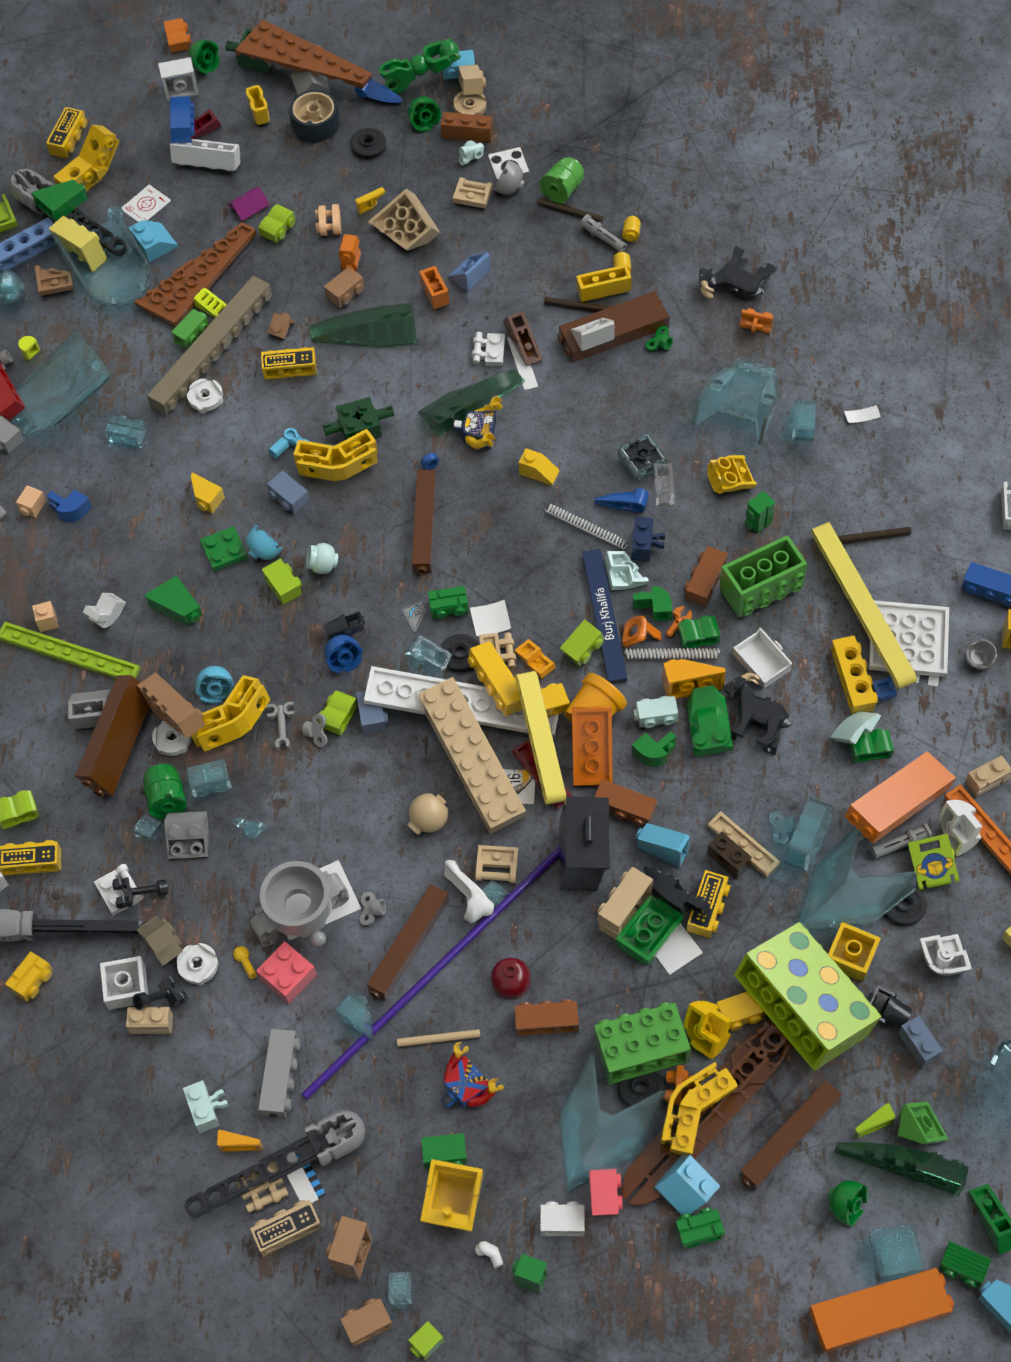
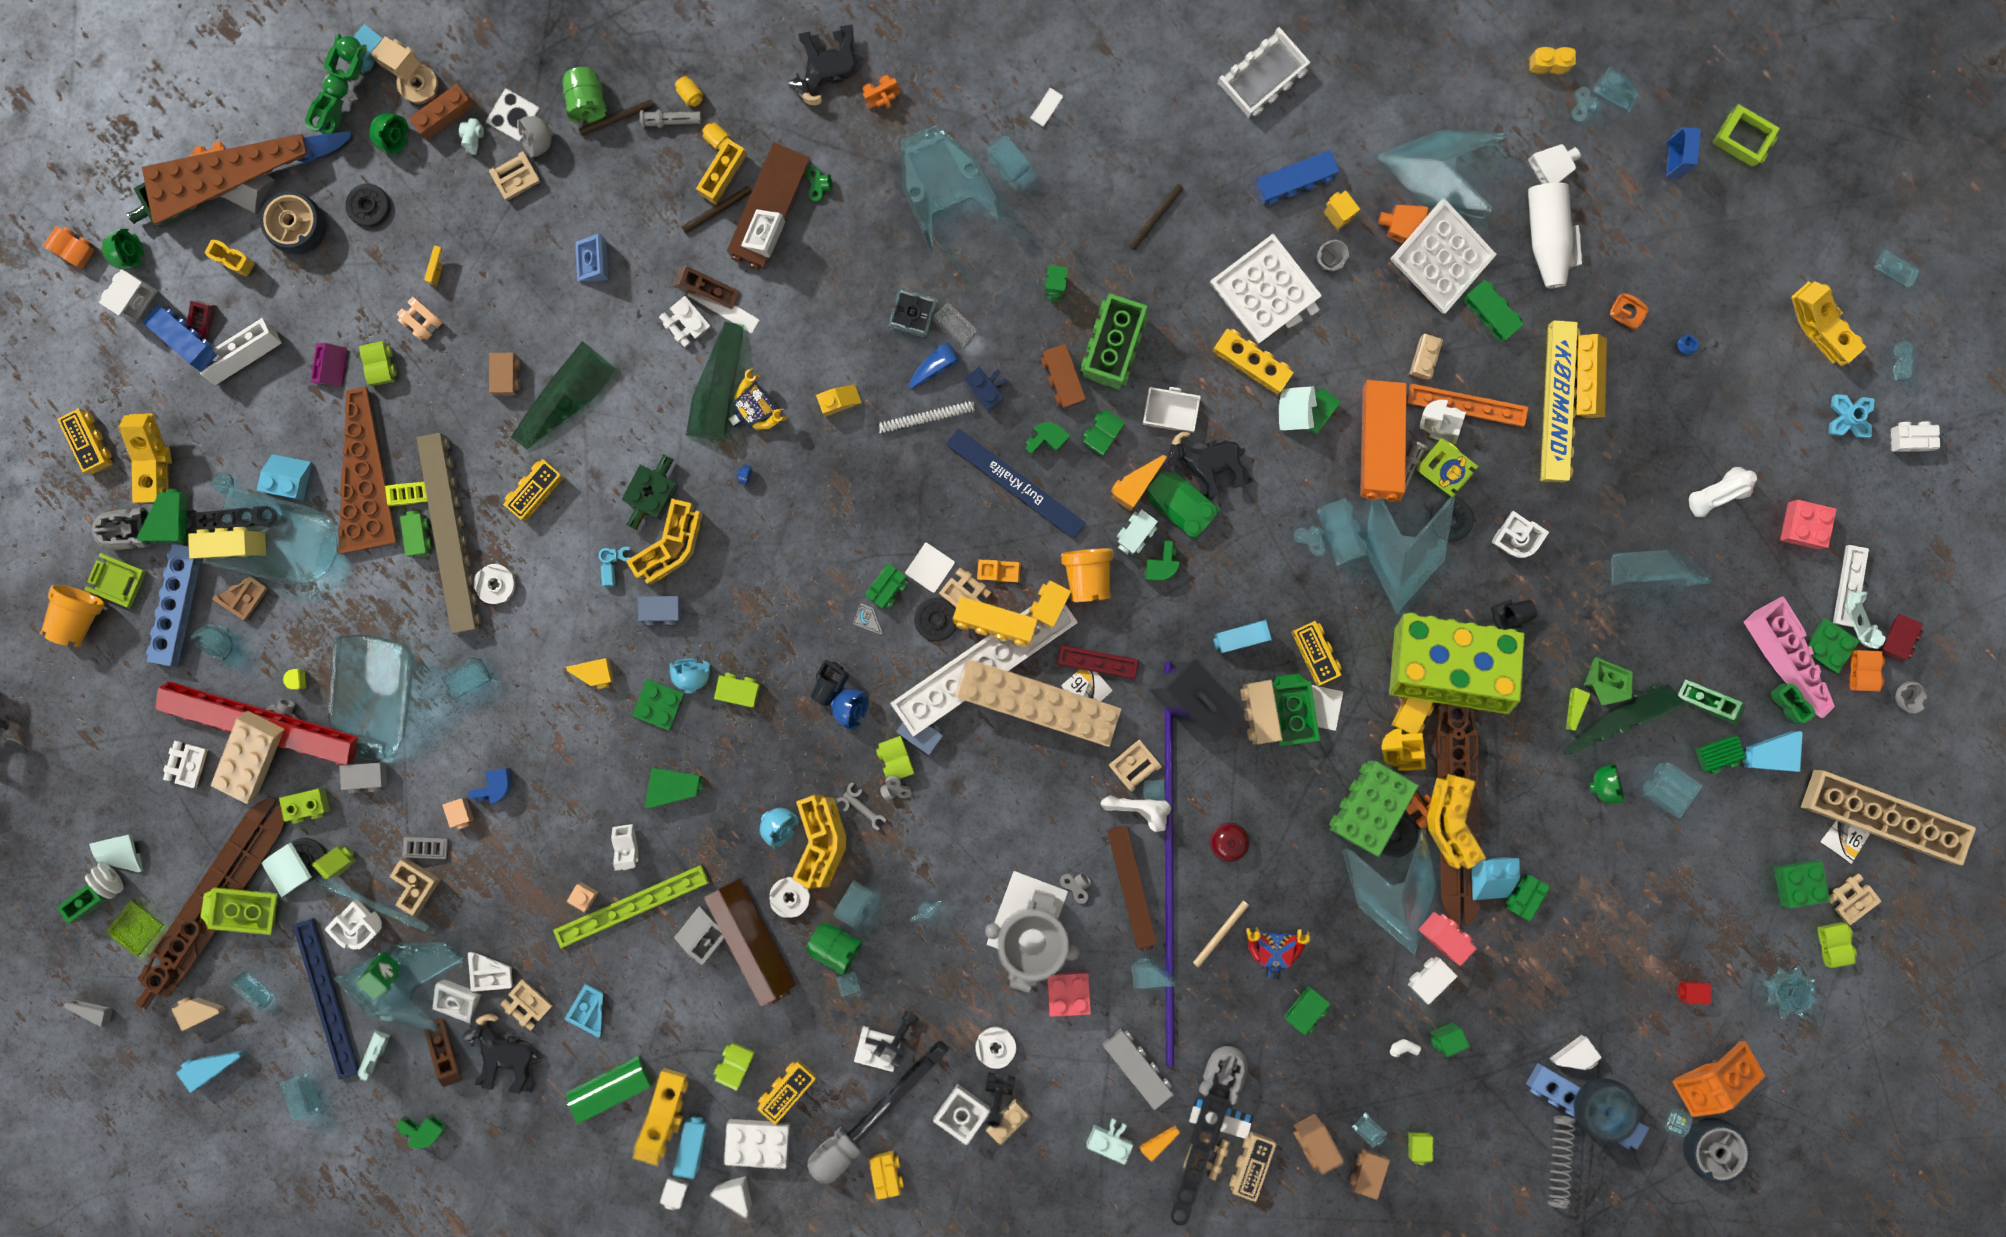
camera: 50 degrees left, 25 degrees up
white sticker [121,185,171,222] -> none
dark tan brick [136,915,183,966] -> none
medium nougat wedge [137,672,205,739] -> none
light grey slope [164,811,209,859] -> none
yellow bar [233,946,257,979] -> none
medium nougat bracket [267,312,295,339] -> none
light aqua piece [306,543,338,574] -> none
orange brick [338,234,361,272] -> none
tan wedge [368,189,440,251] -> none
clear light blue slope [405,635,452,671] -> none
tan brick [407,793,448,835] -> none
reddish brown brick [412,470,436,575] -> none
orange brick [419,266,450,309] -> none
yellow piece [420,1159,484,1232] -> none
light yellow beam [515,671,566,805] -> none
dark orange brick [515,999,579,1036] -> none
lime brick [560,619,605,667] -> none
orange plate [572,706,613,785] -> none
dark orange brick [595,779,658,827] -> none
light aqua slope [603,551,649,590] -> none
orange piece [622,616,661,647] -> none
white piece [624,648,720,659] -> none
black slope [643,866,712,918] -> none
orange bar [665,606,692,637] -> none
yellow slope [707,455,757,494] -> none
tan tile [707,811,780,878] -> none
dark brown brick [707,831,752,879] -> none
reddish brown brick [739,1080,842,1191] -> none
orange brick [809,1268,954,1354] -> none
light yellow beam [811,522,917,689] -> none
yellow brick [828,922,881,982] -> none
blue plate [872,677,897,702] -> none
sand blue brick [898,1016,943,1069] -> none

